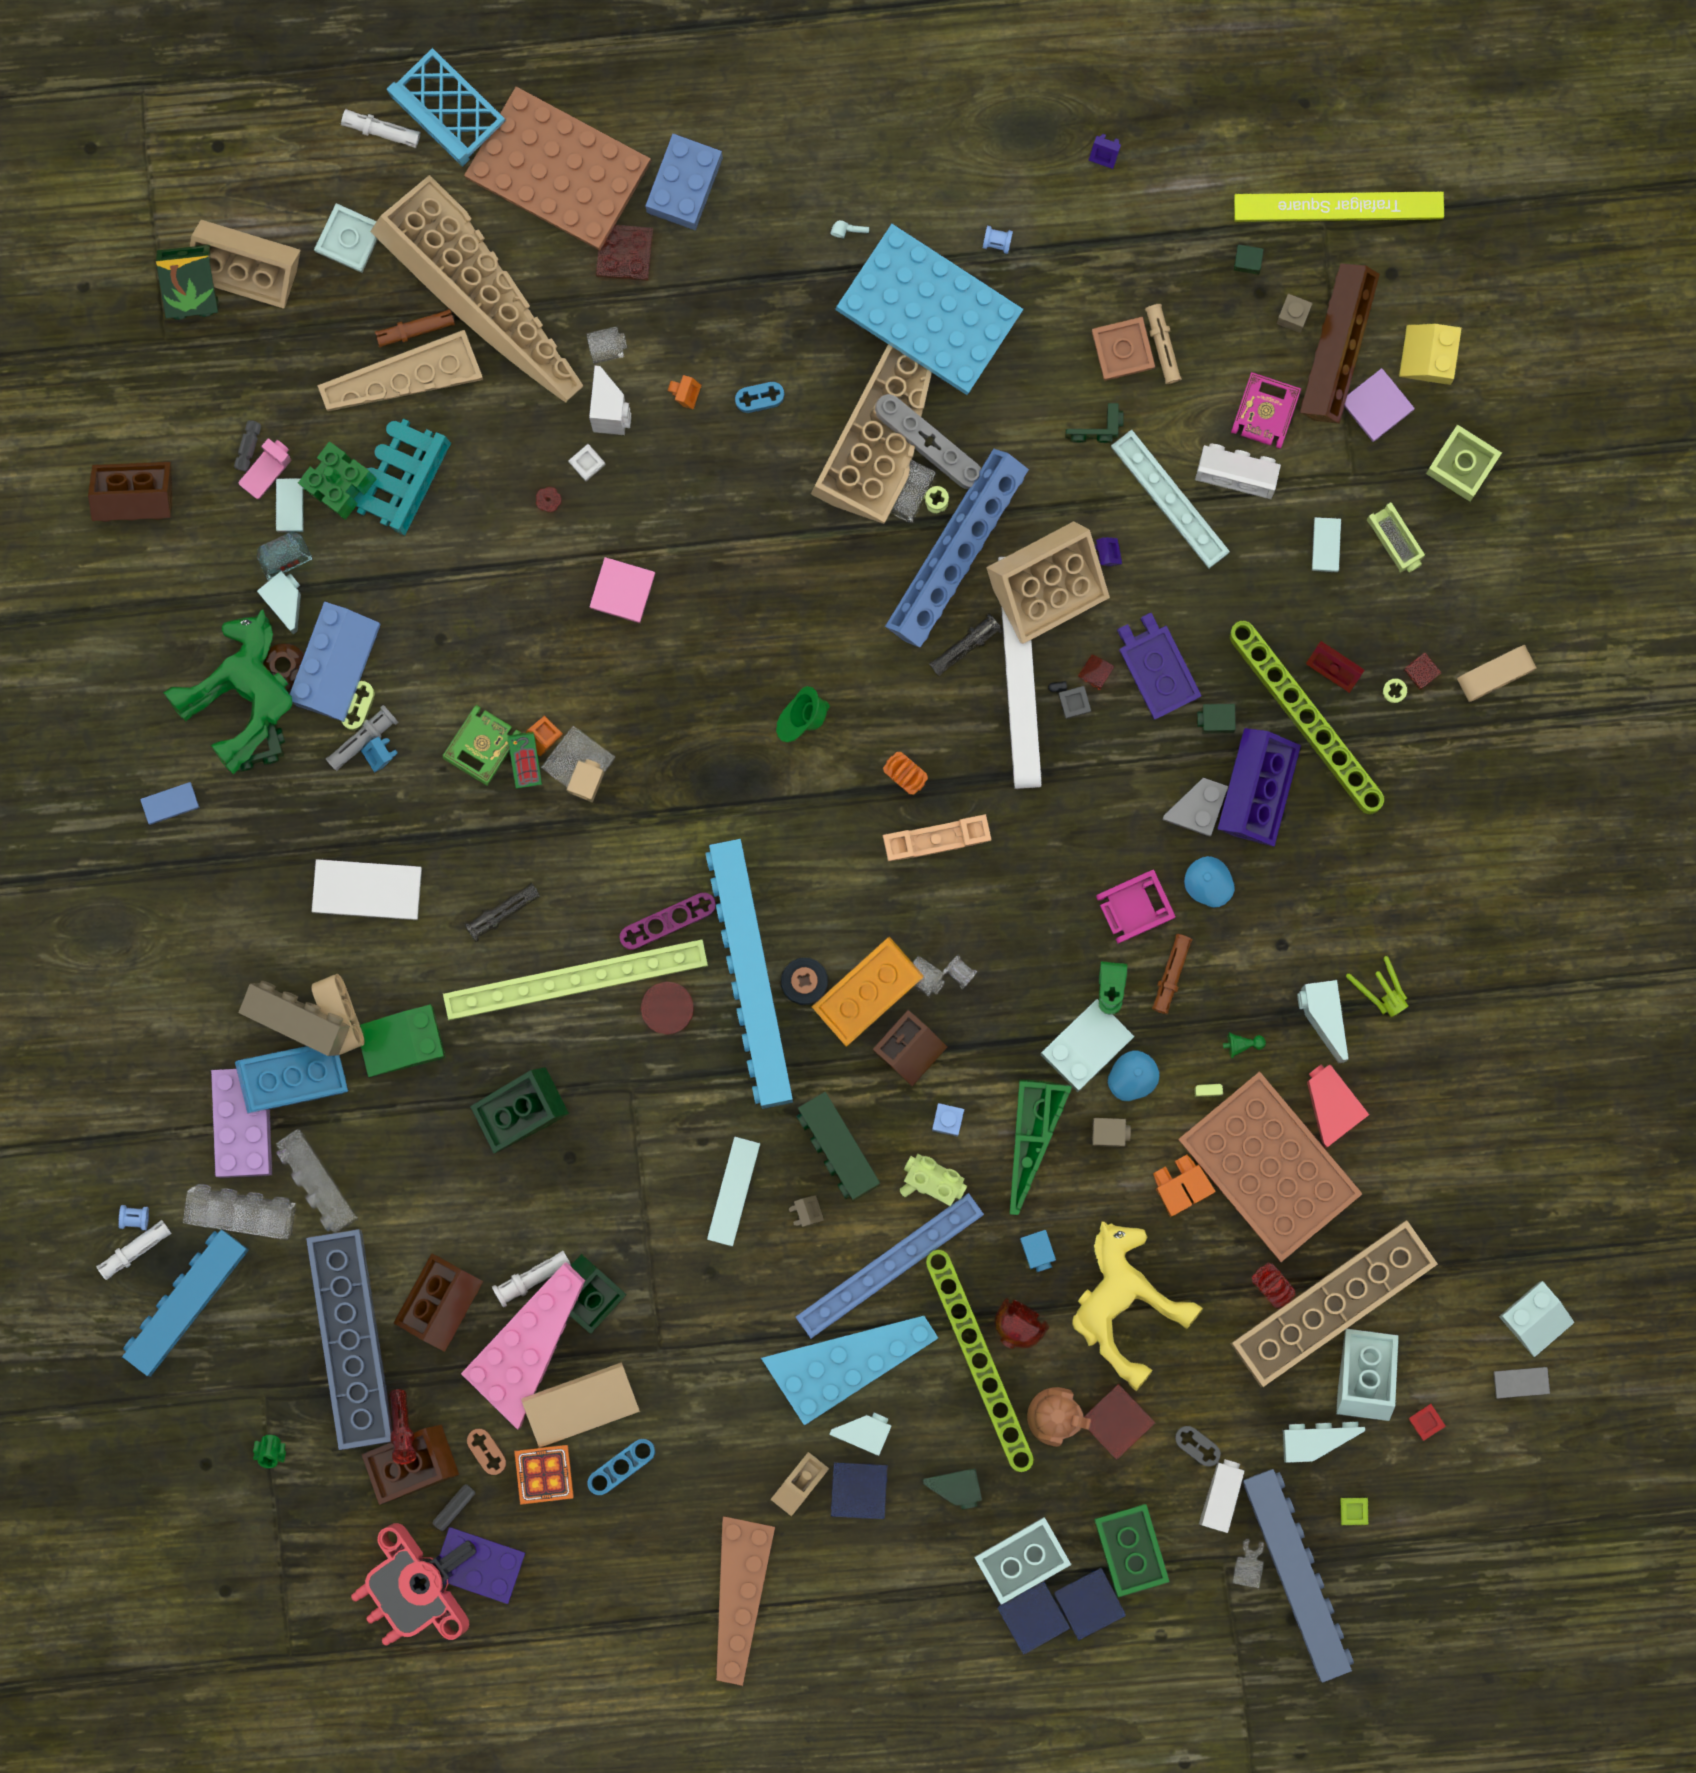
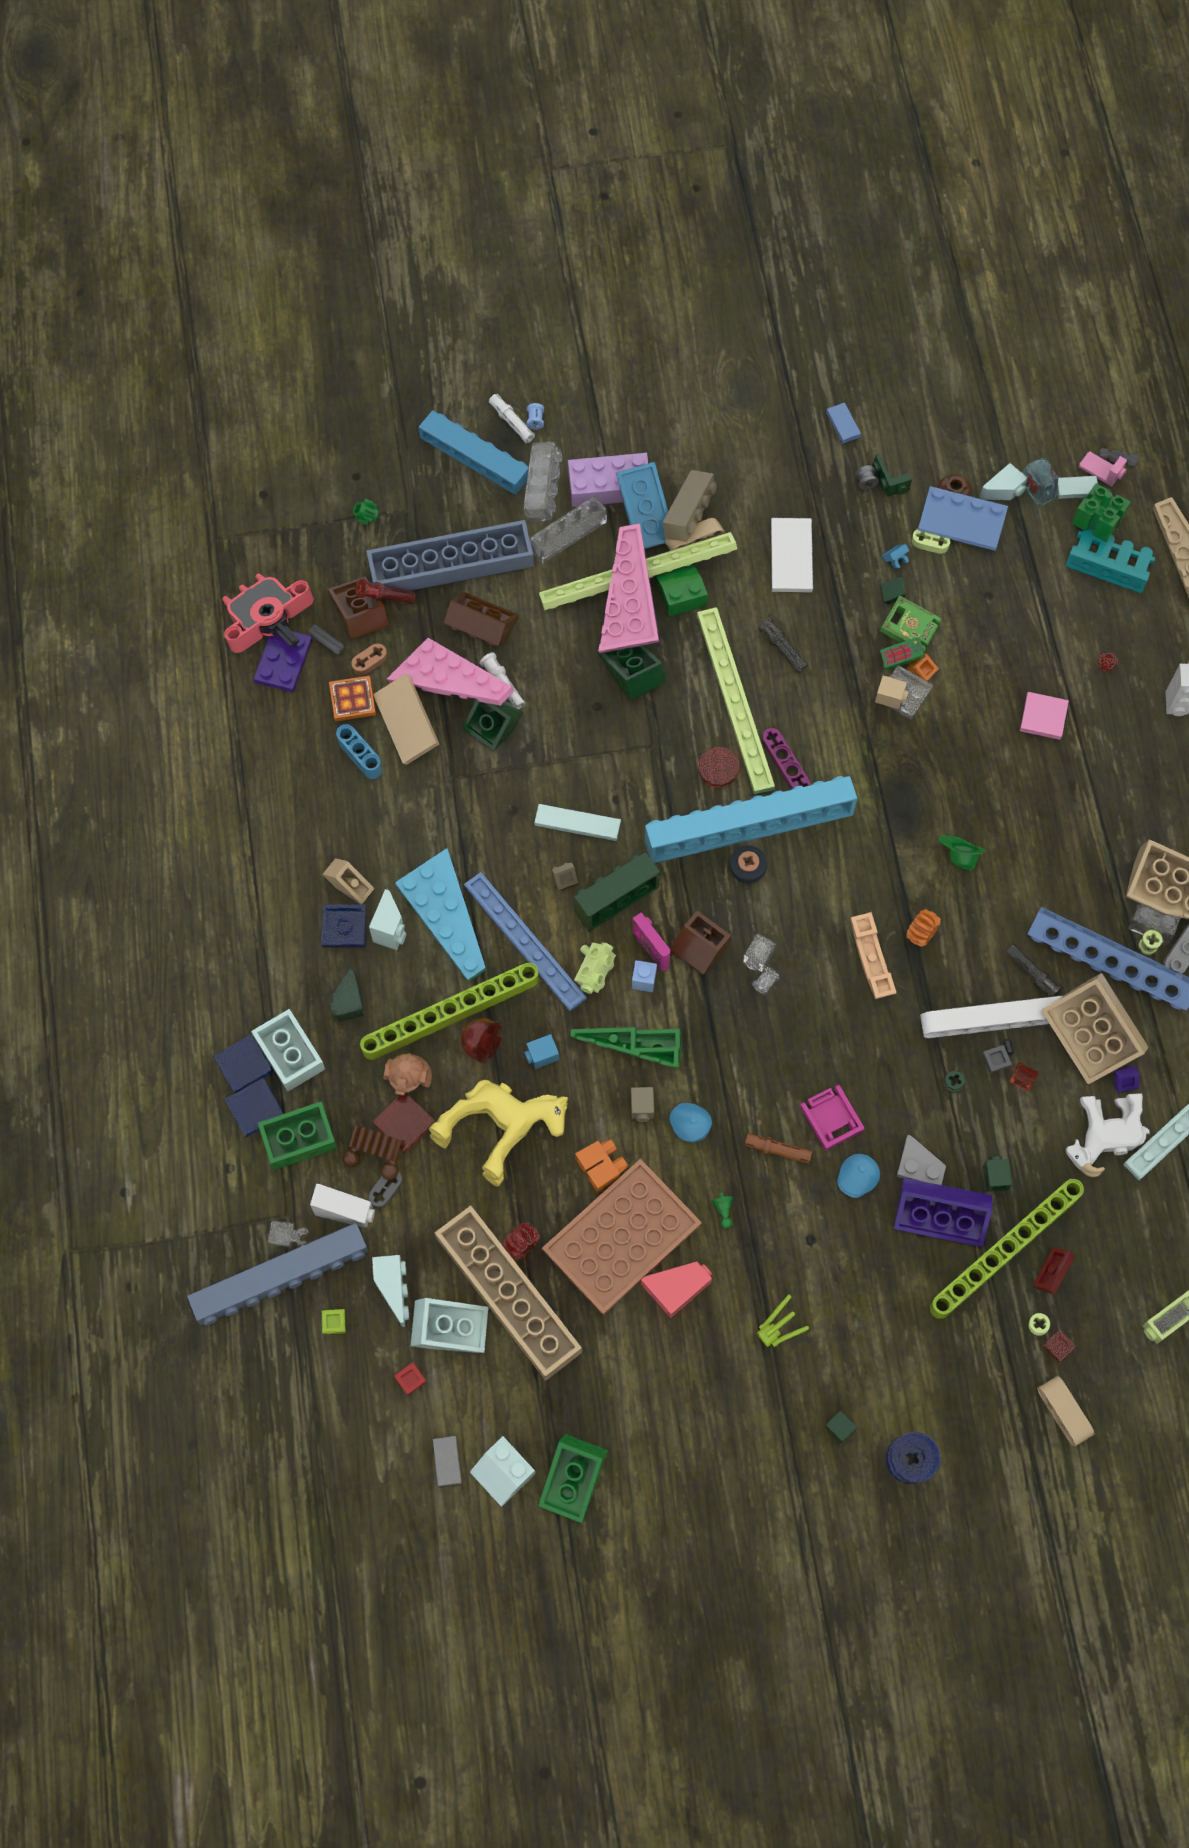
camera: 85 degrees right, 15 degrees down
reddish brown slope [88,462,172,522] -> none
green animal [163,610,292,775] -> none
light grey pin [326,705,399,771] -> none
white tile [568,444,606,481] -> none
nougat wing [716,1516,775,1686] -> none
light orange tile [812,937,924,1047] -> none
light aqua slope [1041,999,1134,1092] -> none
green piece [1098,961,1127,1015] -> none
dark purple tile [1117,613,1201,720] -> none
yellowish green tile [1194,1084,1223,1097] -> none
light aqua slope [1297,980,1348,1063] -> none
light aqua tile [1312,518,1341,572] -> none
none -> reddish brown gear [342,1125,405,1180]
none -> green slope [538,1434,608,1523]
none -> yellowish green plate [539,532,737,610]
none -> bright pink wing [598,523,659,653]
none -> dark pink container [632,913,670,971]
none -> dark green slope [825,1410,857,1444]
none -> flat silver wheel [856,465,879,490]
none -> dark green slope [880,577,905,603]
none -> clear blue wheel [886,1432,940,1484]
none -> dark green bush [945,1071,965,1093]
none -> white animal [1066,1094,1149,1177]

